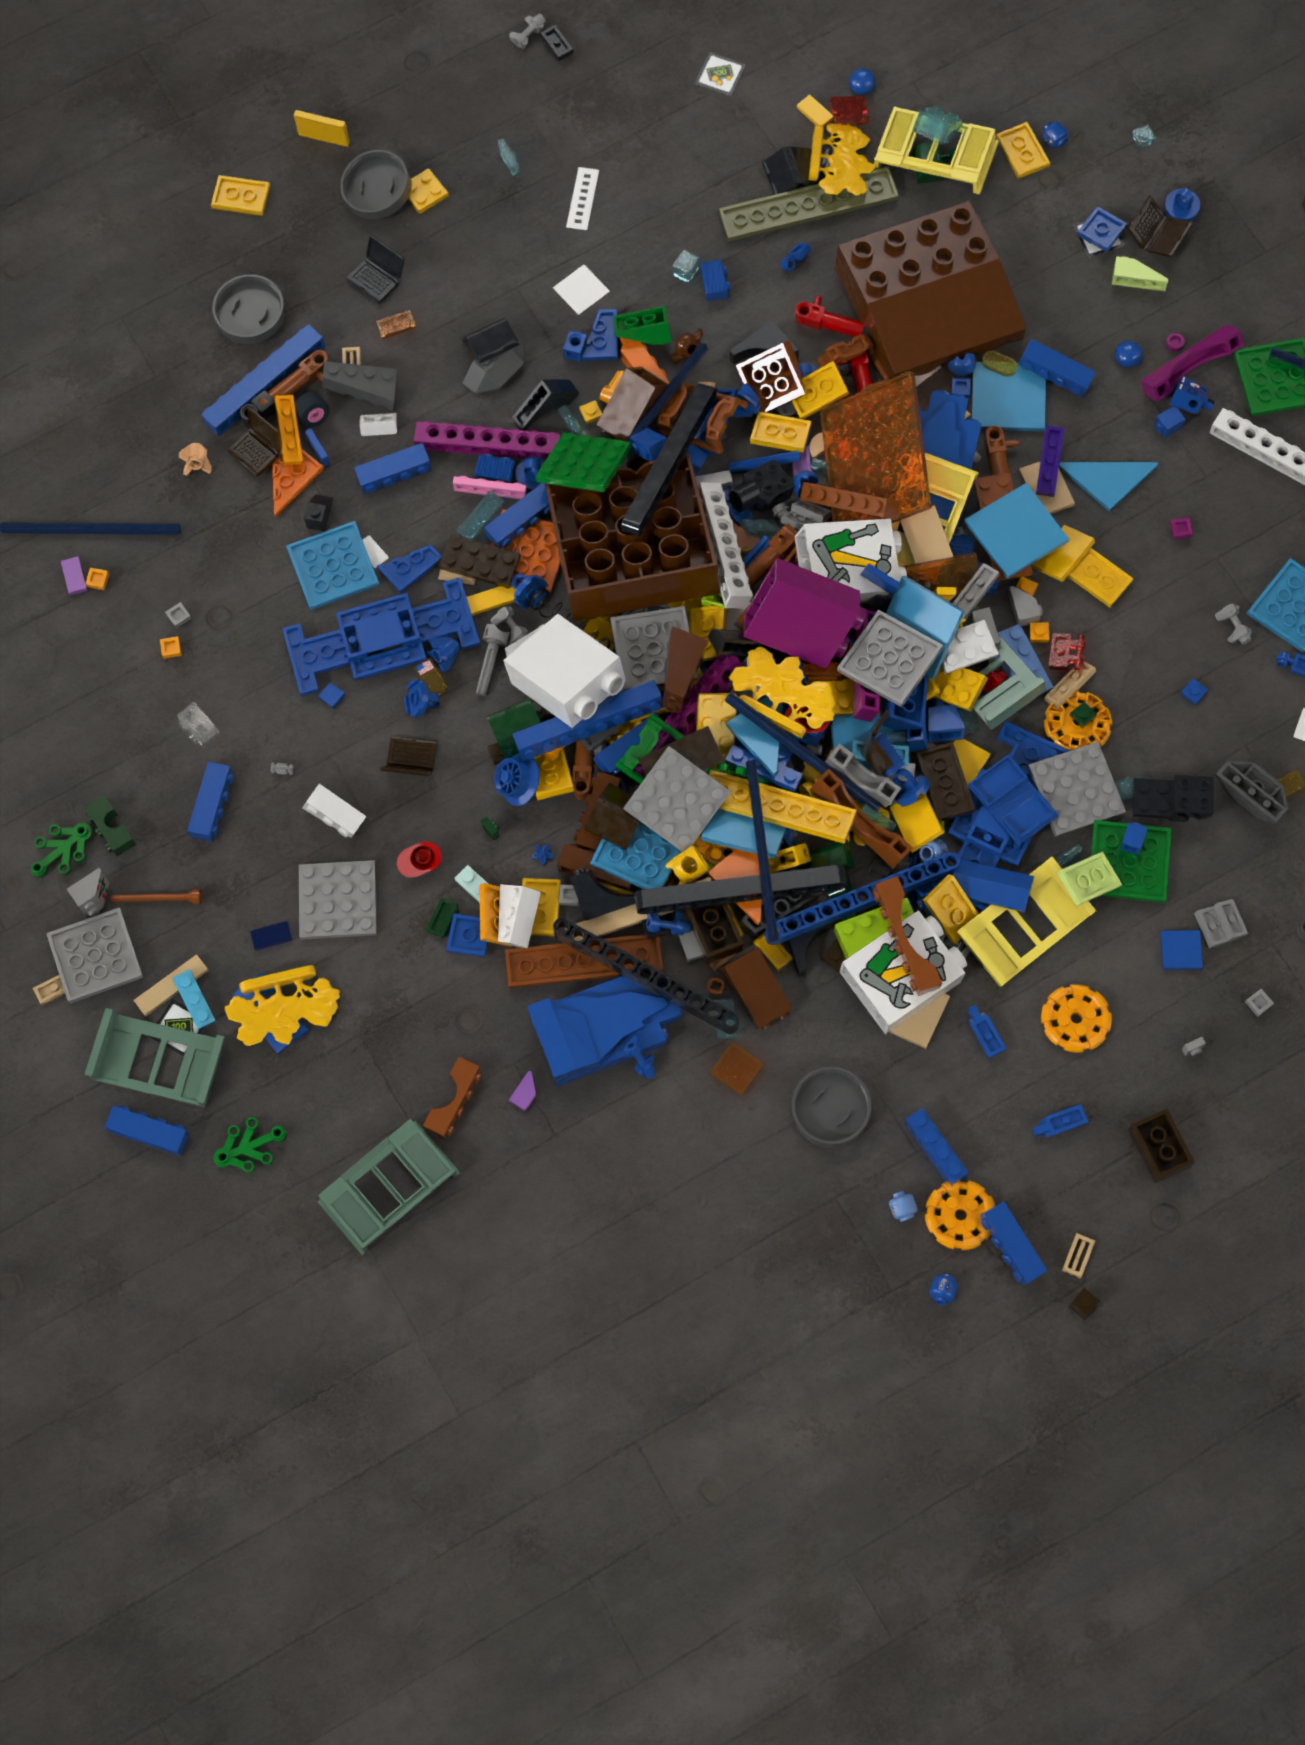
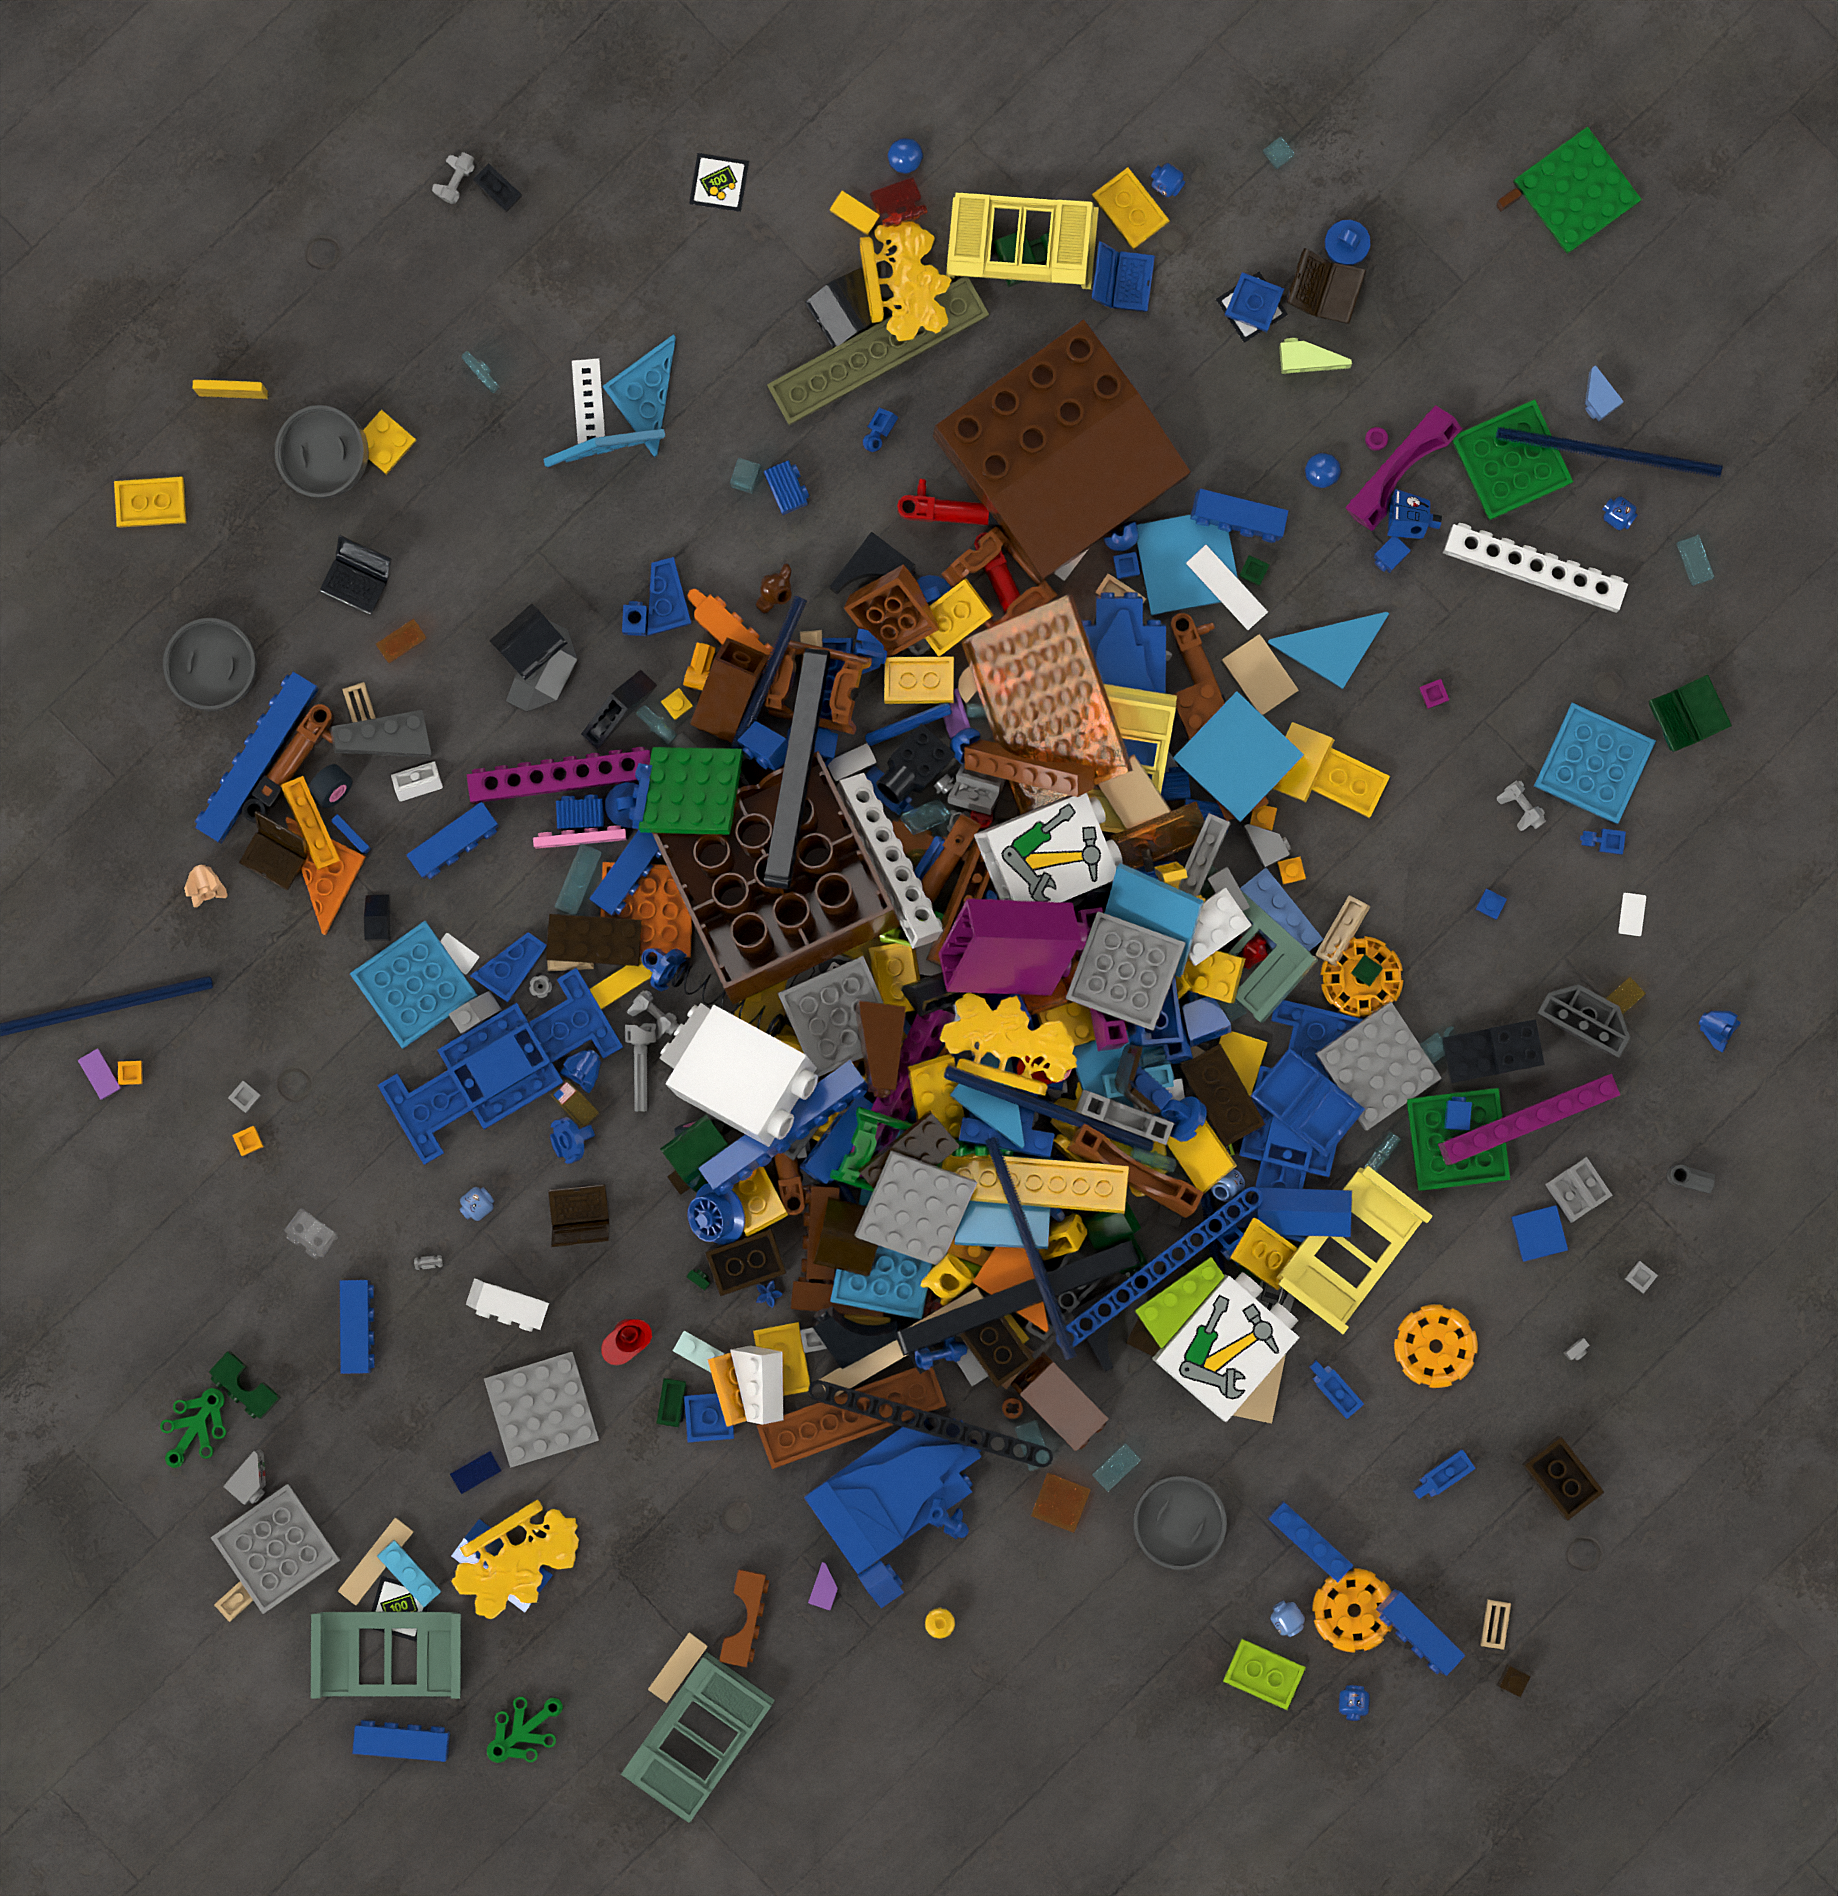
camera: 15 degrees left, 15 degrees up
dark orange piece [110,889,202,904] -> none
blue tile [318,683,345,709] -> none
white sticker [553,265,610,315] -> none
green slope [613,306,672,345] -> none
yellow tile [753,931,793,971] -> none
blue tile [860,564,900,595] -> none
dark orange arch [873,876,942,996] -> none
clear light blue slope [912,106,963,144] -> none
clear yellow tile [982,351,1017,377] -> none
dark purple plate [1036,425,1064,497] -> none
clear red plate [1048,633,1086,671] -> none
yellowish green plate [1057,852,1122,906] -> none
none -> light grey slope [449,991,502,1035]
none -> medium blue head [459,1187,494,1221]
none -> light grey plate [529,975,552,998]
none -> dark azure tile [544,429,665,467]
none -> dark azure tile [602,335,676,458]
none -> blue hinge [629,763,652,829]
none -> tan tile [648,1632,708,1703]
none -> dark brown brick [705,1230,787,1296]
none -> blue brick [858,1560,904,1608]
none -> yellow head [925,1607,955,1639]
none -> blue piece [1092,242,1155,312]
none -> clear light blue plate [1092,1443,1141,1492]
none -> white sticker [1186,545,1268,630]
none -> lime tile [1223,1638,1306,1710]
none -> dark green plate [1239,555,1270,586]
none -> magenta brick [1438,1074,1620,1165]

